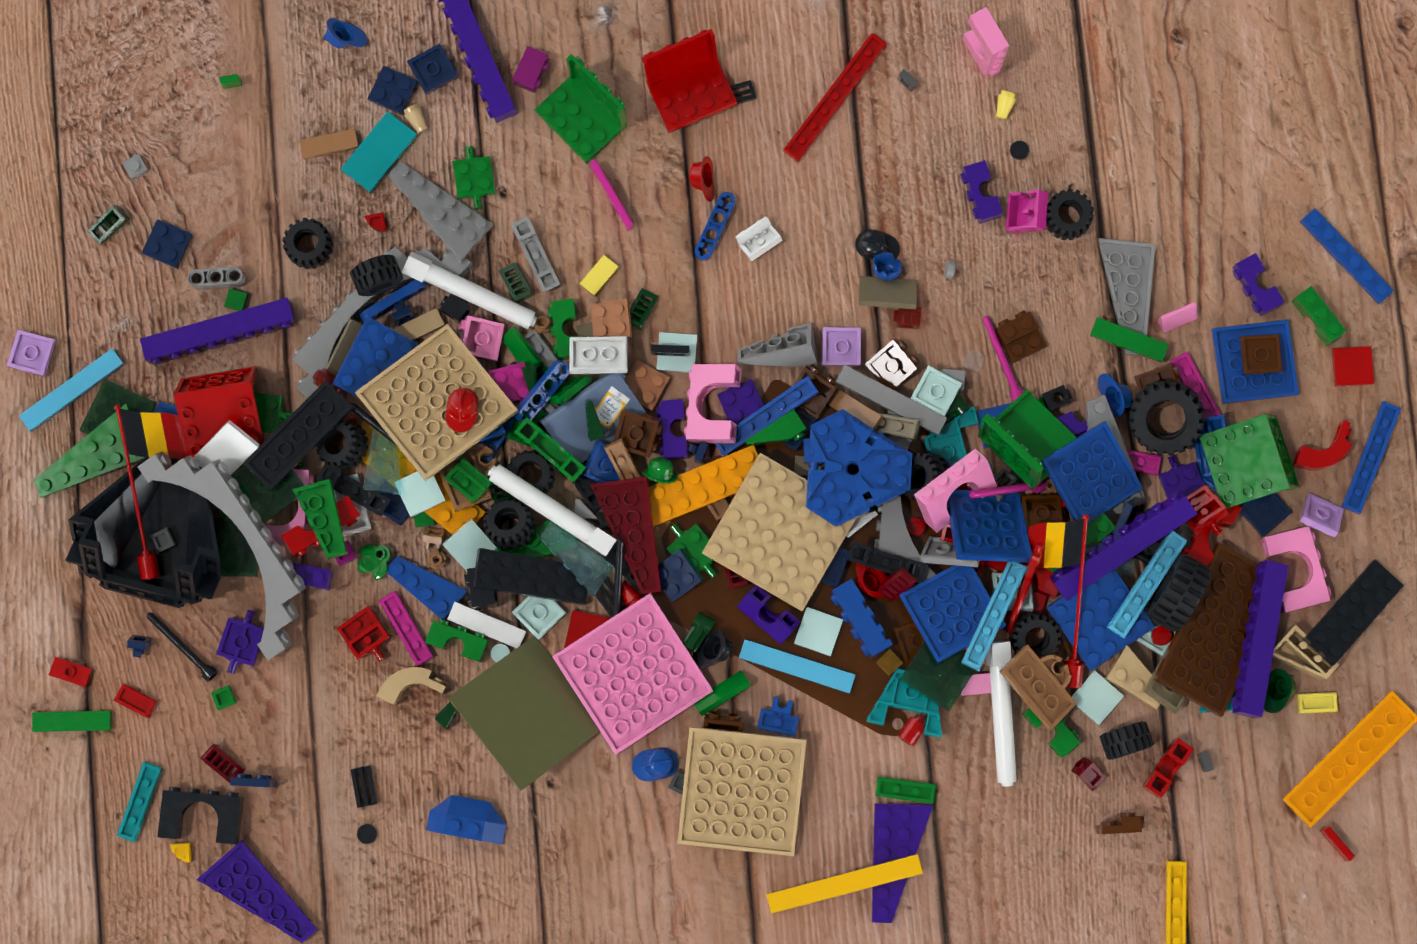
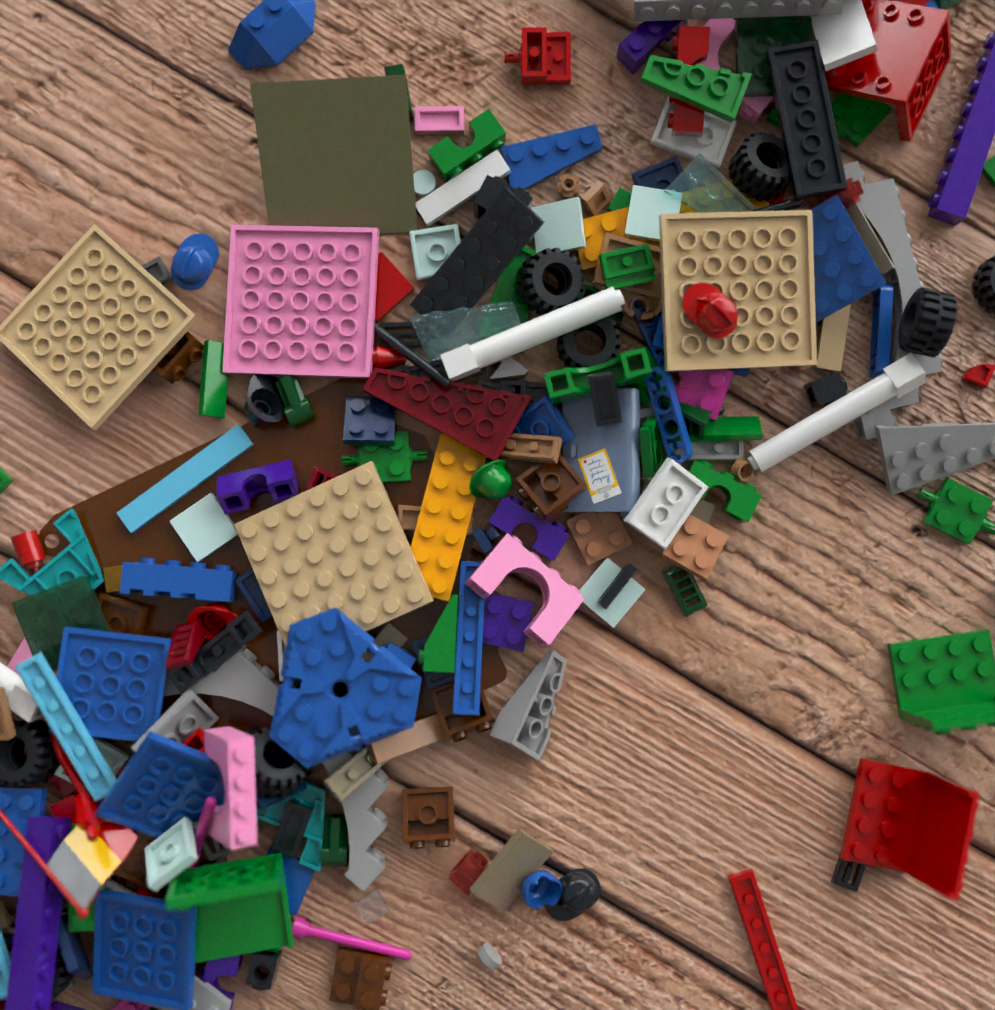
camera: 120 degrees right, 5 degrees up
black slope [316,464,391,516] -> none
magenta plate [335,540,357,567] -> none
green plate [357,544,391,581] -> none
tan arch [376,667,448,705] -> none
dark pink tile [378,591,434,667] -> none
dark blue tile [392,302,415,326] -> none
bright pink plate [459,316,504,362] -> none
dark green slope [499,262,533,303] -> none
light grey slope [511,216,561,293] -> none
light yellow tile [580,255,619,297] -> none
dark green slope [585,399,605,441] -> none
dark pink tile [590,160,633,232] -> none
red piece [689,156,714,202] -> none
blue beam [695,192,735,261] -> none
white bracket [736,216,783,261] -> none
blue plate [757,697,799,737] -> none
lavender plate [822,327,861,367] -> none
light grey tile [835,365,947,436] -> none
red tile [906,517,926,537] -> none
light aqua tile [910,365,962,417] -> none
none -> light aqua plate [145,817,197,891]
none -> black tile [270,799,314,859]
none -> bright pink tile [415,106,464,134]
none -> black tile [588,370,622,426]

